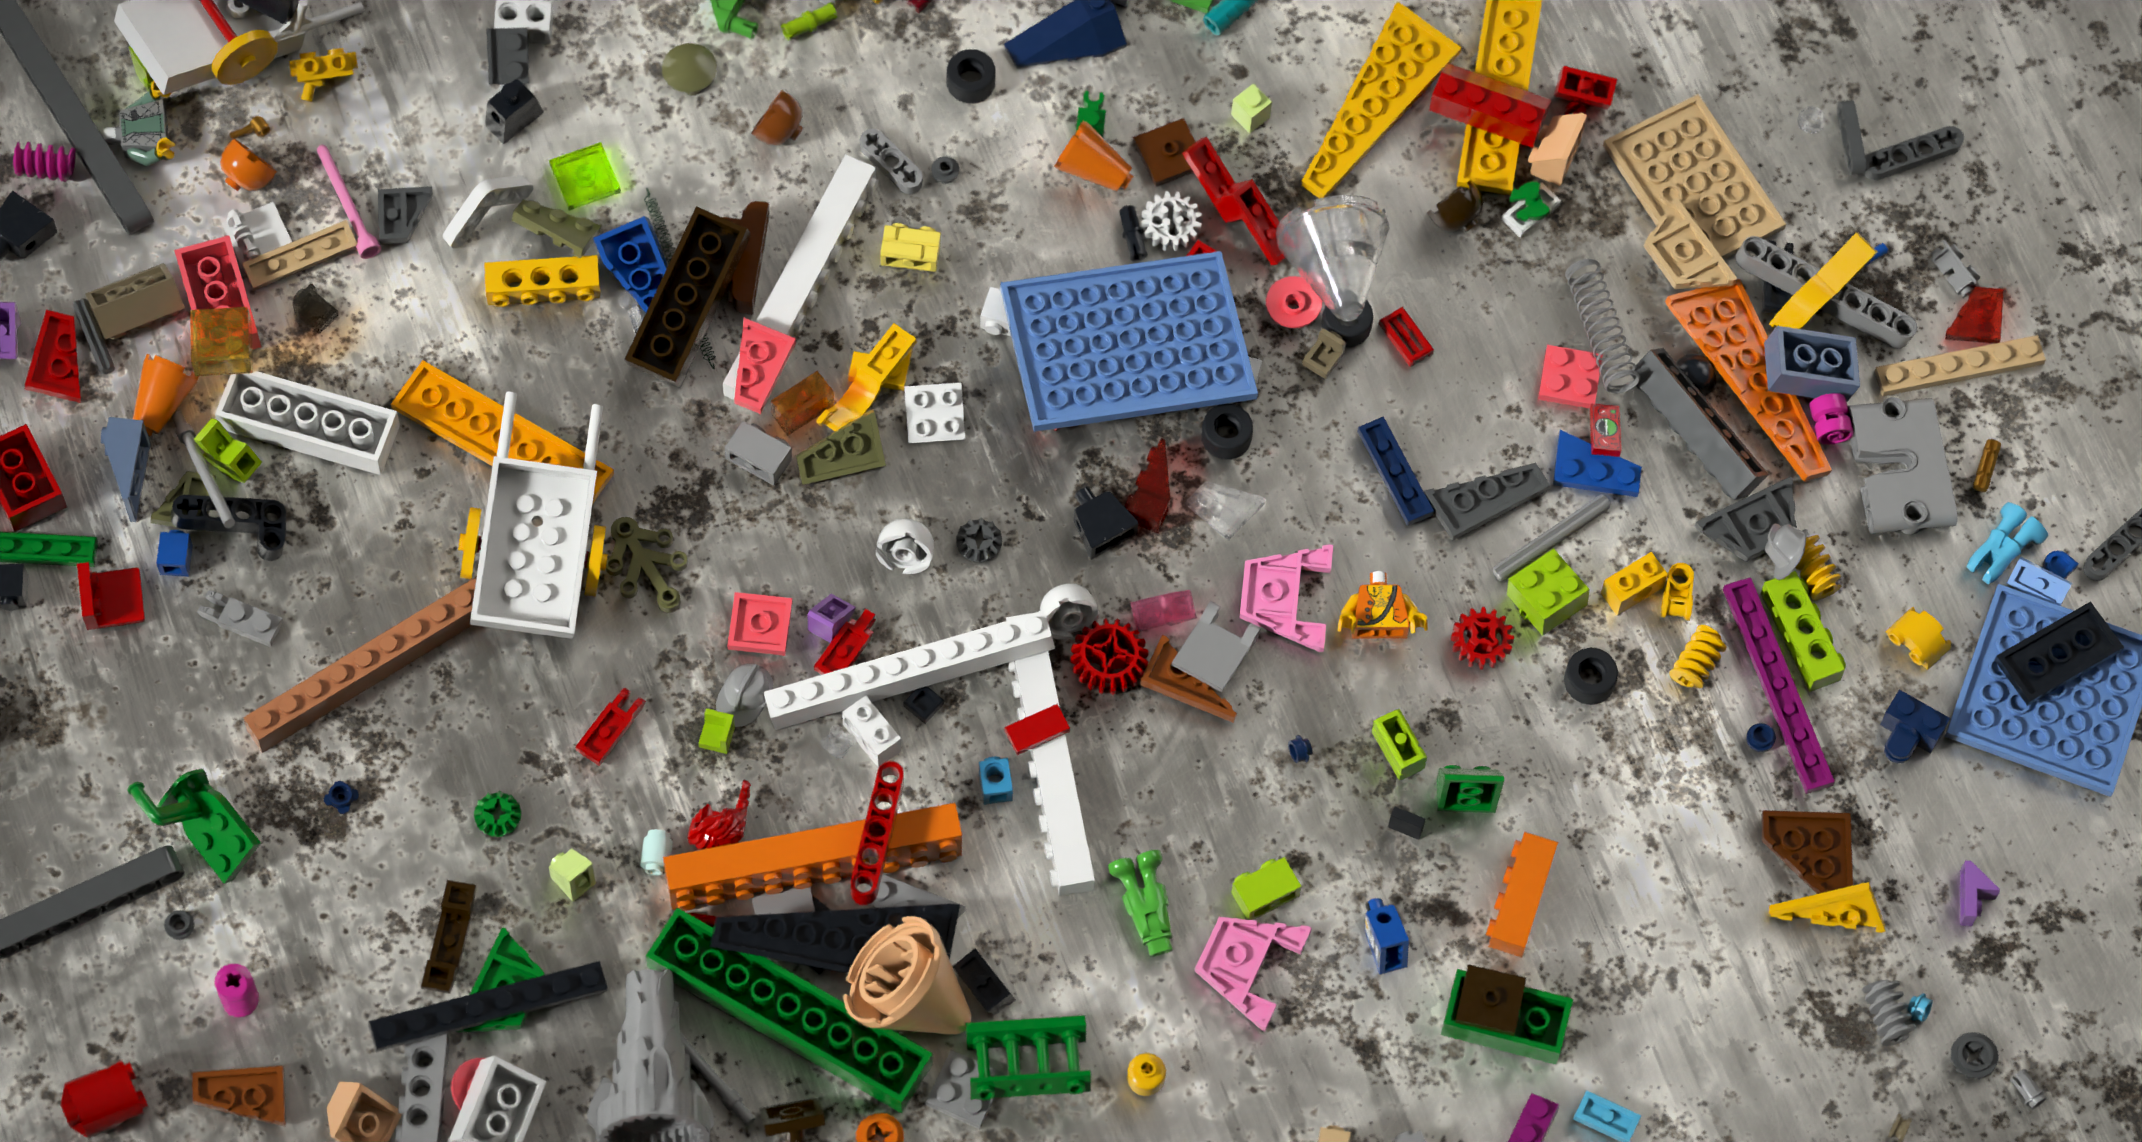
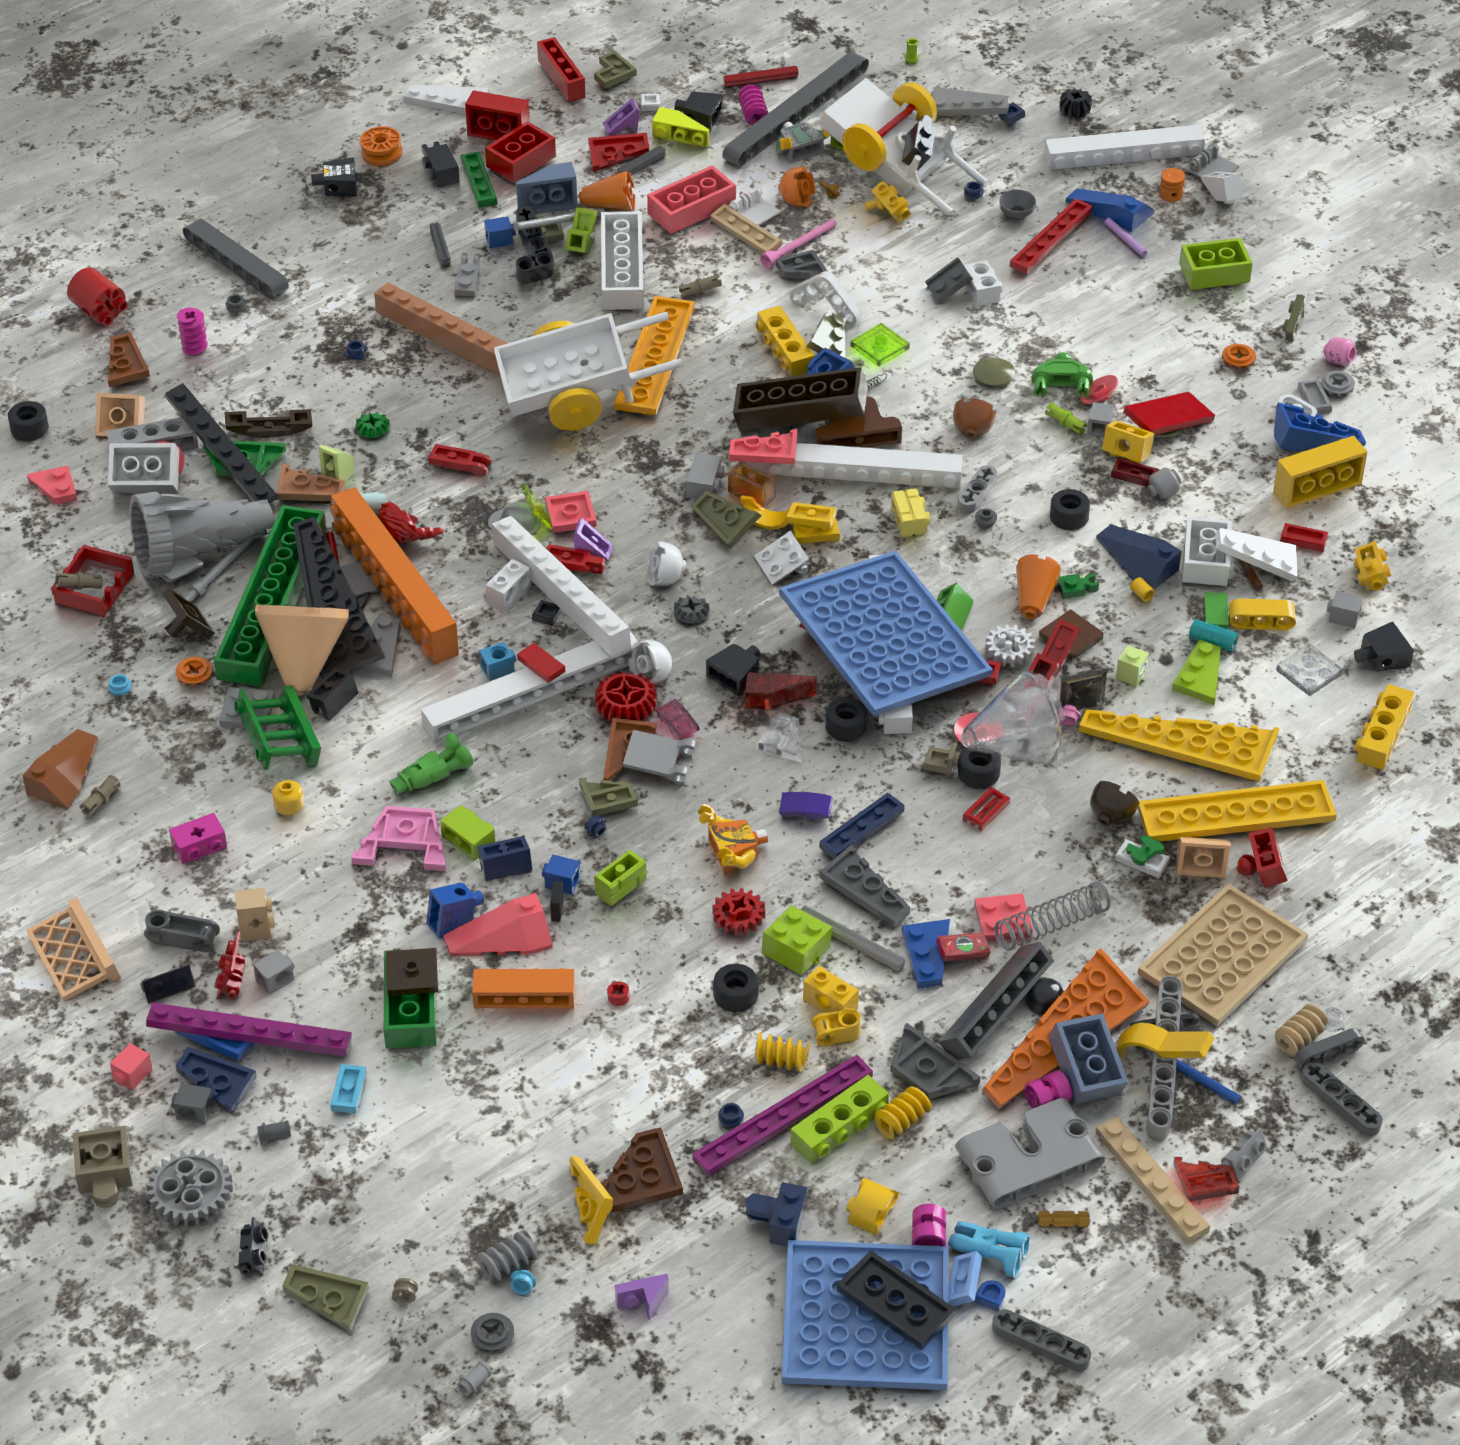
camera: 75 degrees right, 20 degrees down
red bracket [77,562,145,630] -> none
dark tan slope [85,263,185,339] -> none
green plate [127,769,261,884] -> none
clear yellow brick [190,307,253,377] -> none
clear smoke bracket [292,284,339,334] -> none
black torso [485,79,543,145] -> none
olive plant [606,517,688,613] -> none
lime panel [699,709,735,754] -> none
red beam [851,761,904,906] -> none
black axle [1119,205,1148,261] -> none
bright pink wing [1239,545,1333,652] -> none
red slope [1429,63,1552,148] -> none
green slope [1437,765,1504,813] -> none
tan wing [1644,197,1737,289] -> none
light grey piece [1765,524,1808,580] -> none
none -> nougat wing [276,464,345,502]
none -> dark grey axle [430,222,451,266]
none -> coral wedge [443,893,553,956]
none -> dark blue hinge [477,836,533,881]
none -> clear neon green piece [521,483,552,530]
none -> blue brick [542,854,581,895]
none -> olive wing [579,778,638,817]
none -> red bush [607,981,630,1006]
none -> neon yellow slope [652,107,709,147]
none -> dark tan pin [679,274,722,299]
none -> dark purple slope [779,792,833,820]
none -> dark pink wheel [912,1204,947,1246]
none -> bright green panel [937,583,973,630]
none -> bright pink plate [1057,705,1080,726]
none -> clear smoke slope [1059,669,1107,710]
none -> yellow hinge [1130,577,1155,602]
none -> lime wing [1172,640,1221,705]
none -> tan piece [1274,1004,1328,1057]

